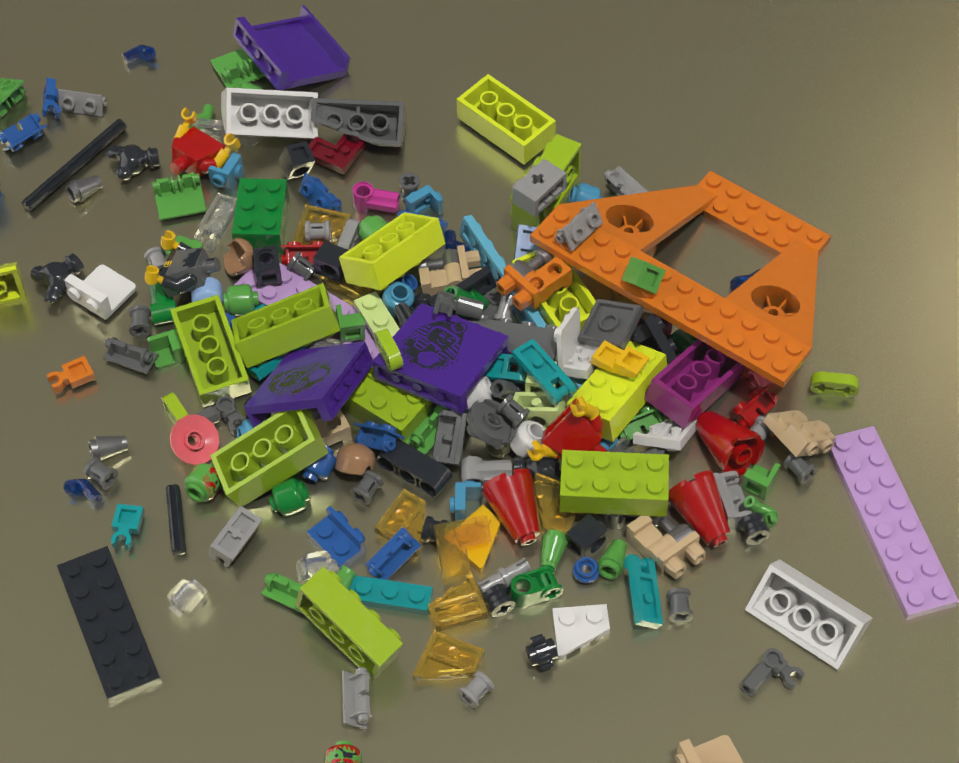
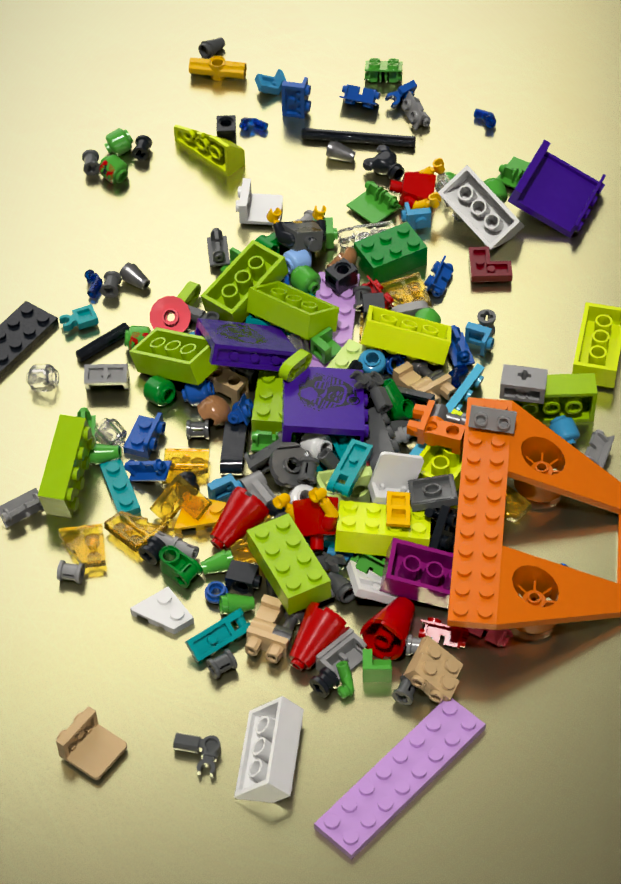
camera: 60 degrees right, 5 degrees down
black animal [30,253,84,303] -> none
orange plate [46,355,96,393] -> none
dark grey bush [129,305,151,338] -> none
black brick [279,141,315,180] -> none
light grey bush [305,220,332,242] -> none
dark grey wedge [311,98,407,147] -> none
dark pink piece [353,181,400,213] -> none
black gear [525,634,558,671] -> none
bright green panel [622,256,666,294] -> none
lime beam [810,371,859,397] -> none

